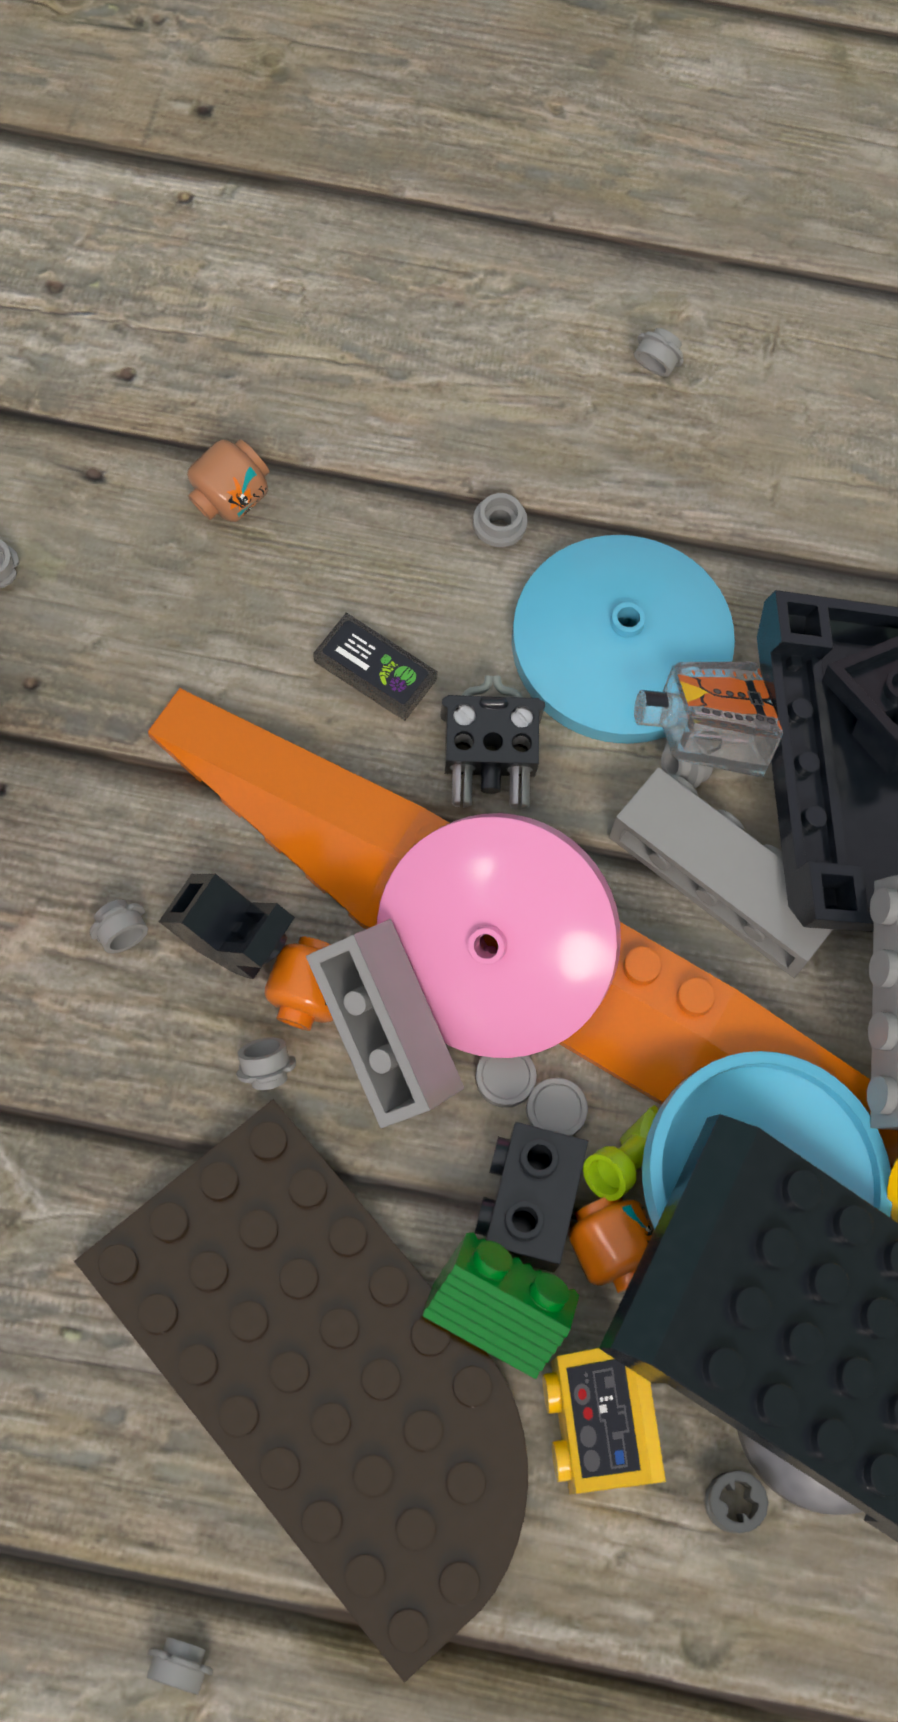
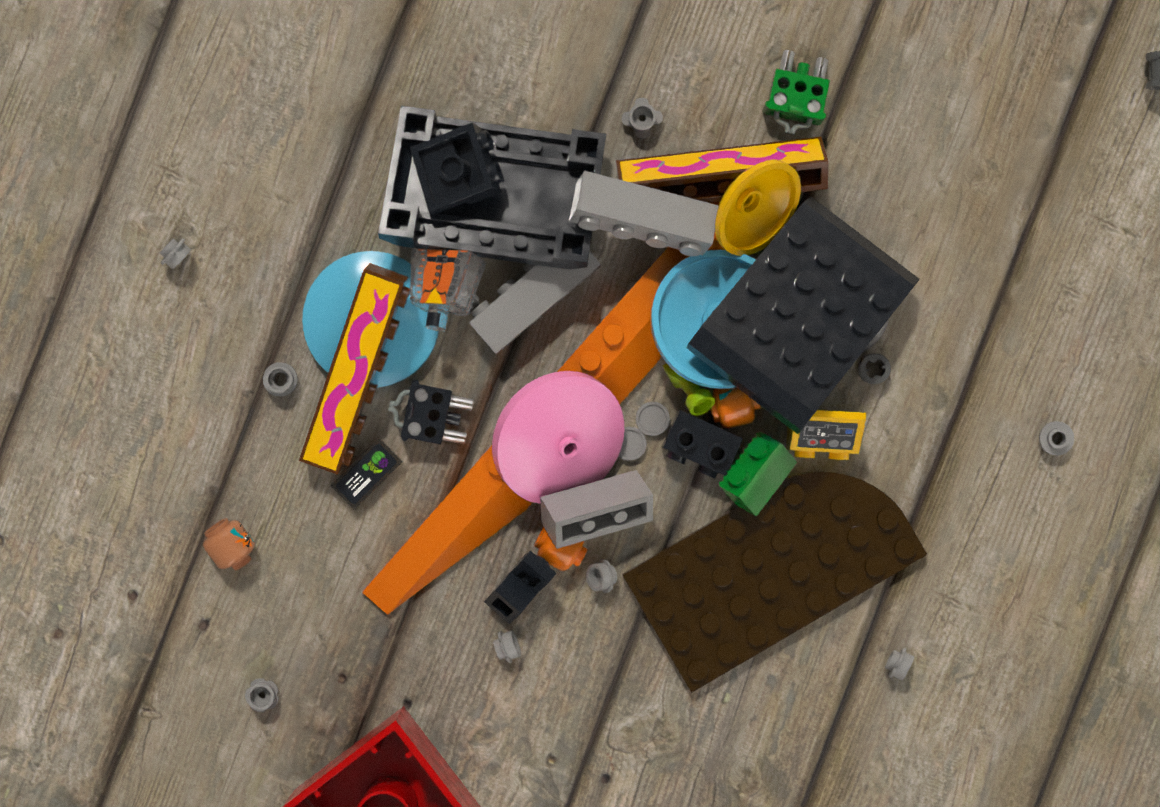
camera: 75 degrees left, 20 degrees up
none -> brick [299,263,411,475]

